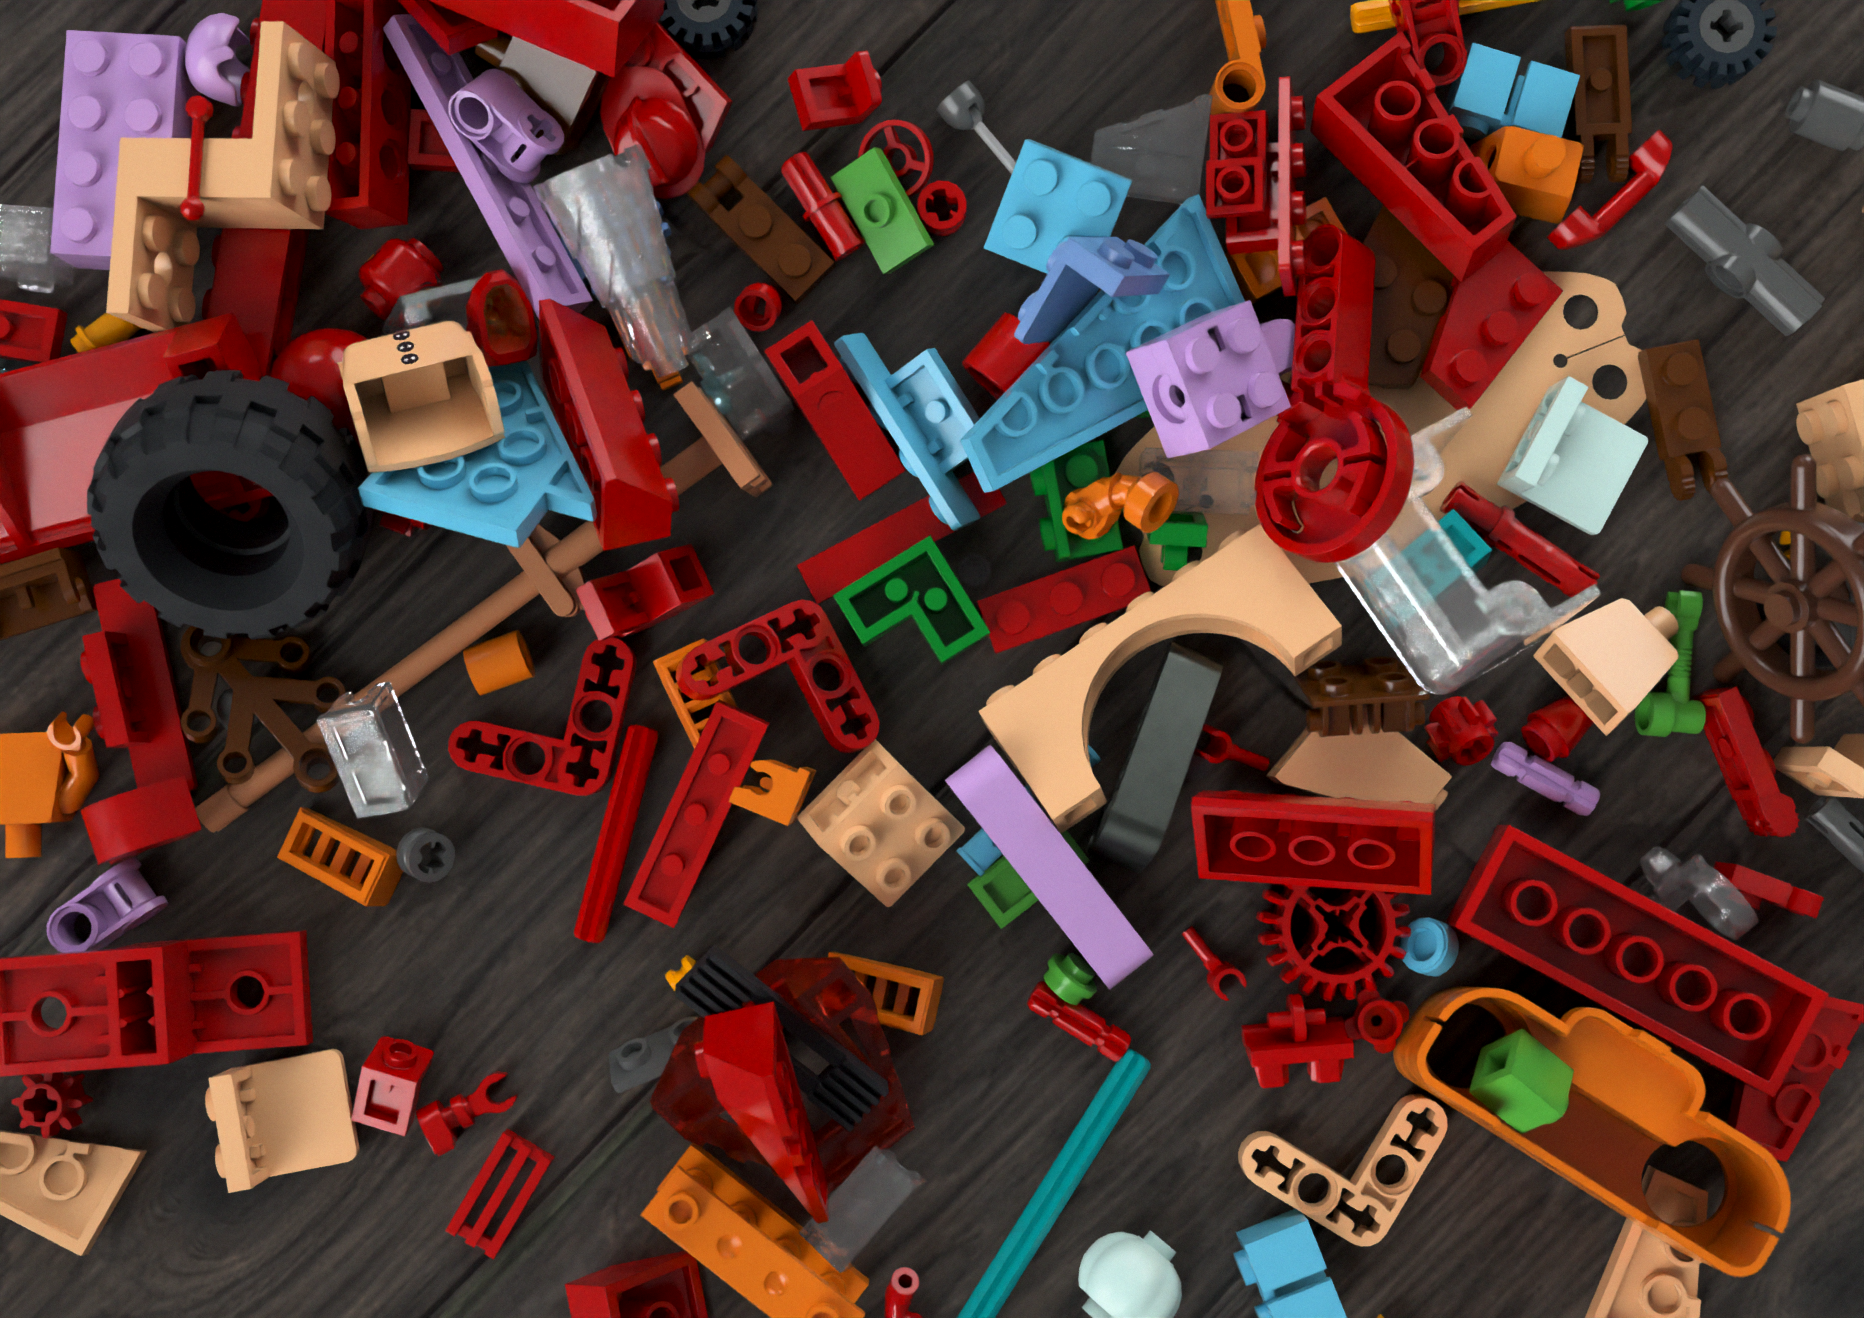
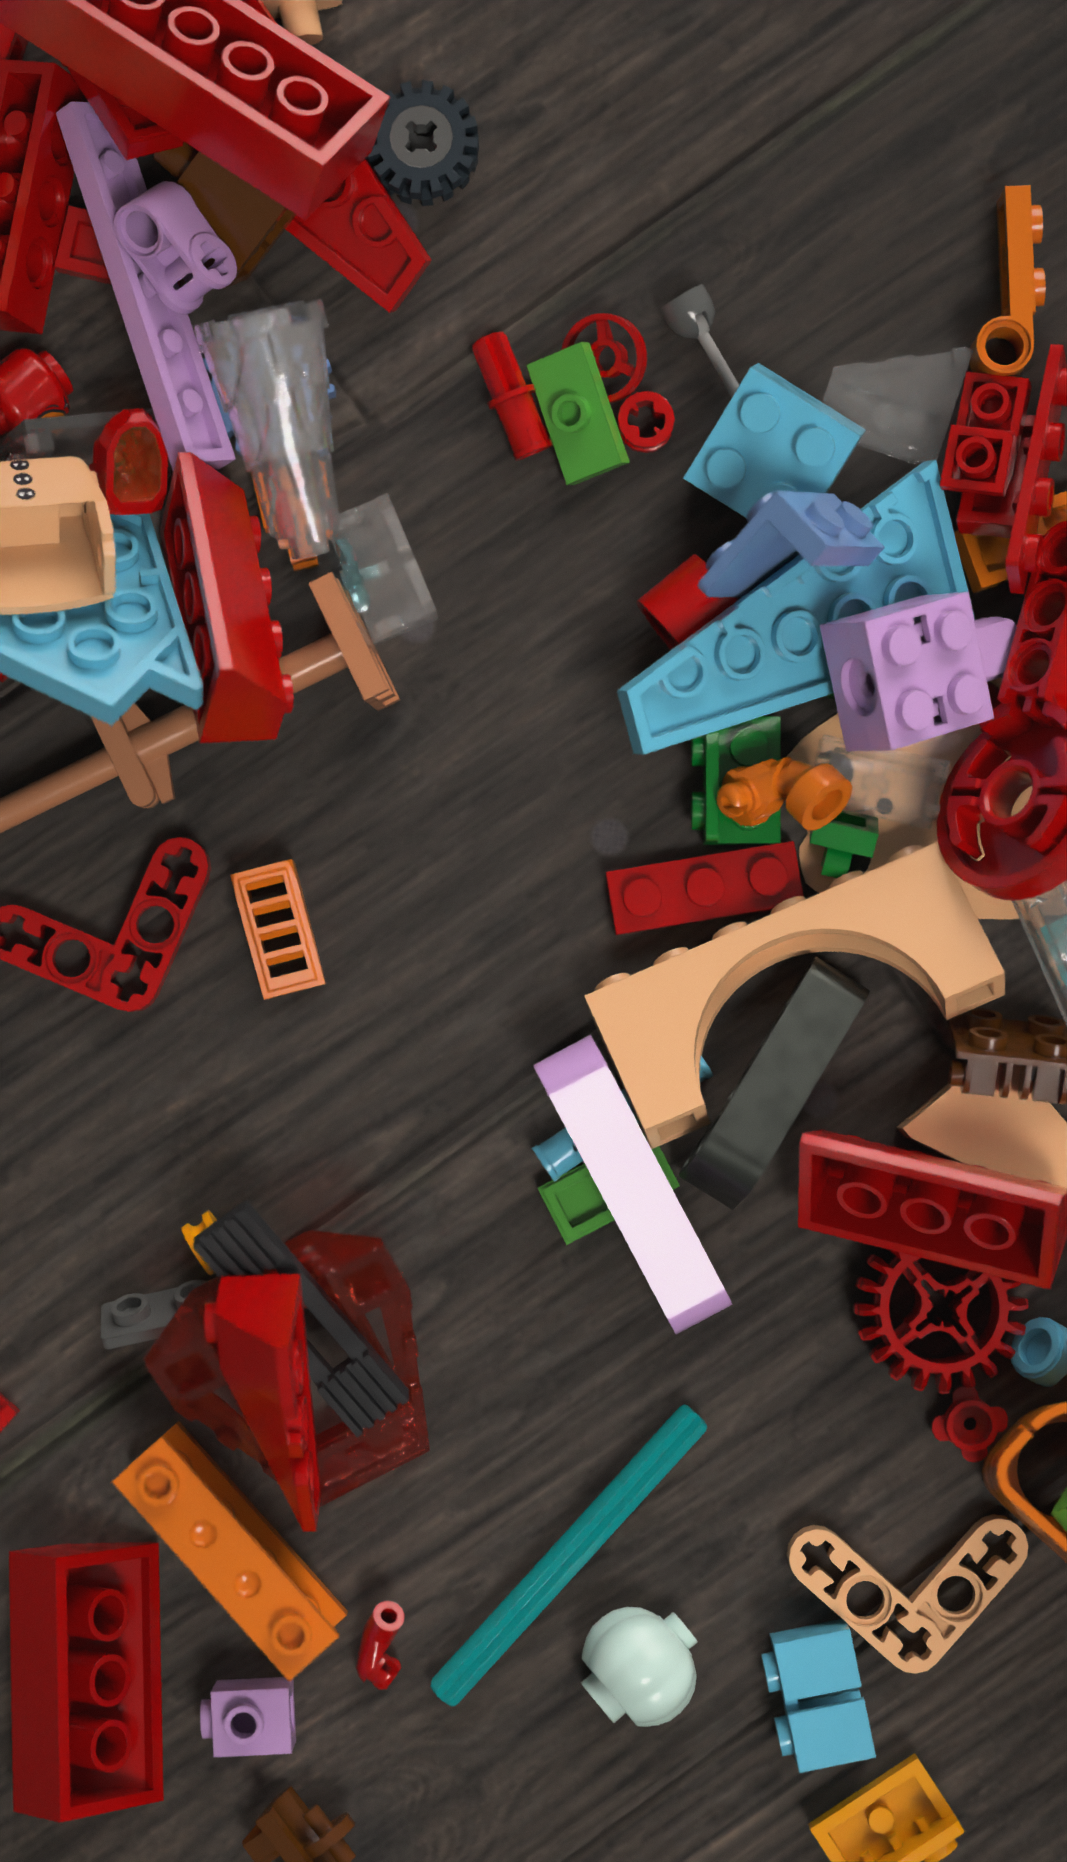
camera: 15 degrees right, 0 degrees up
orange gear [463,630,535,695] -> none
red axle [574,724,658,943] -> none
red brick [575,544,715,641] -> none
red piece [600,65,705,199] -> none
red plate [623,699,770,928] -> none
red beam [676,599,880,753] -> none
reddish brown plate [687,155,835,305] -> none
orange hinge [728,759,816,826] -> none
red hinge [734,282,782,332] -> none
red slope [764,320,906,501] -> none
red bracket [787,50,882,131] -> none
red sticker [797,472,1007,604] -> none
light nougat bracket [797,739,965,907] -> none
clear hinge [799,1146,927,1273] -> none
orange slope [822,951,944,1035] -> none
green brick [833,536,990,665] -> none
medium azure bracket [834,333,980,531] -> none
red axle [1027,981,1132,1061] -> none
bright green plate [1043,953,1097,1005] -> none
red hand [1181,926,1247,1001] -> none
red hand [1193,724,1270,771] -> none
red hips [1241,993,1354,1088] -> none

